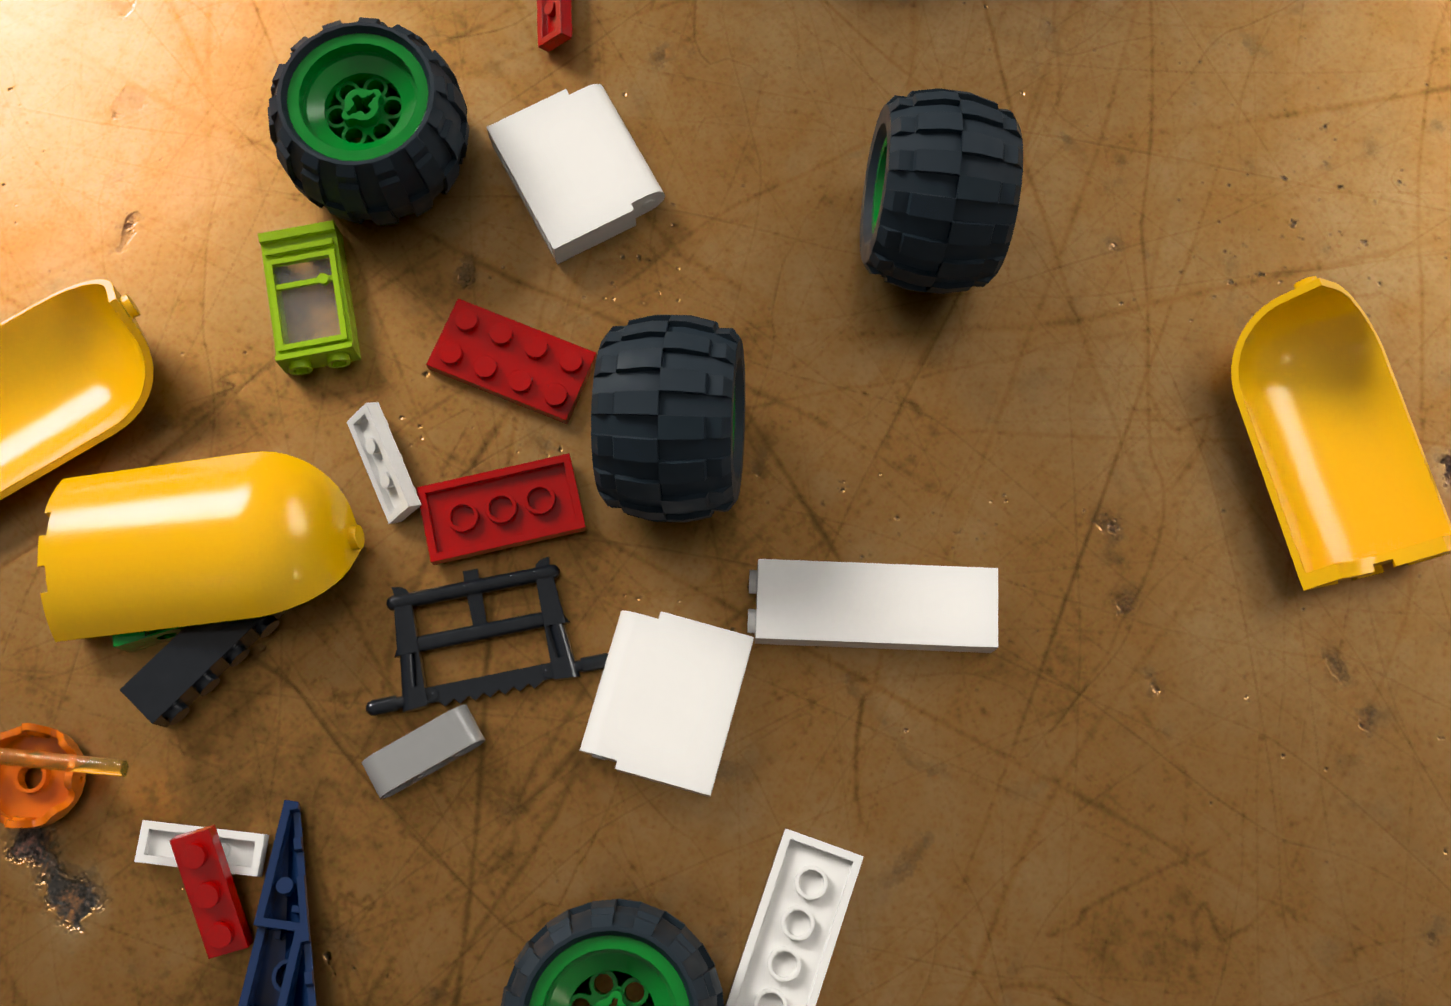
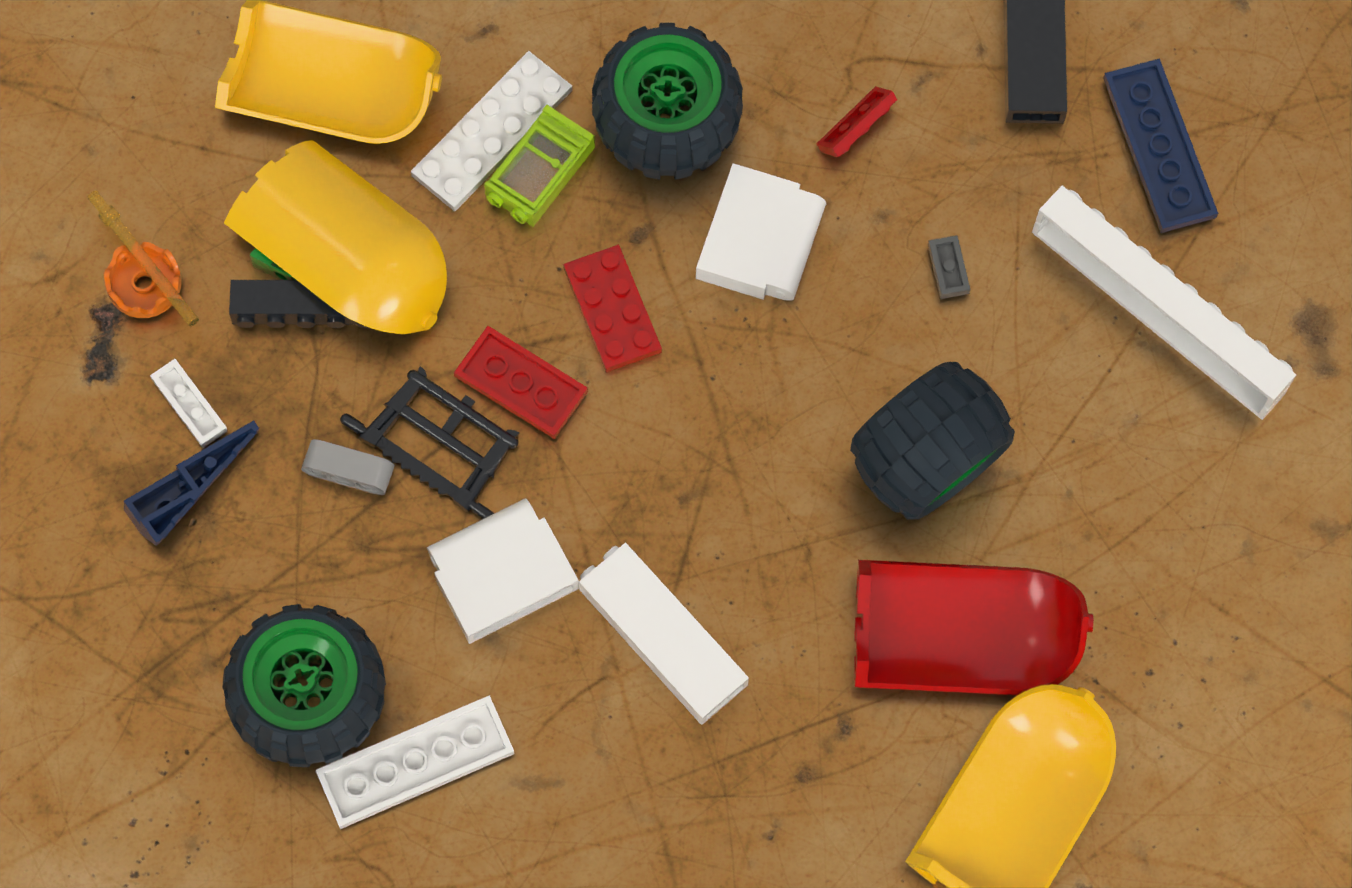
camera: 45 degrees right, 5 degrees down
red plate [170,824,254,959] -> none
white plate [347,402,422,524] -> none
black wheel [591,315,745,522] -> none
none -> white plate [411,51,572,212]
none -> red panel [854,560,1094,695]
none -> dark grey plate [927,235,971,299]

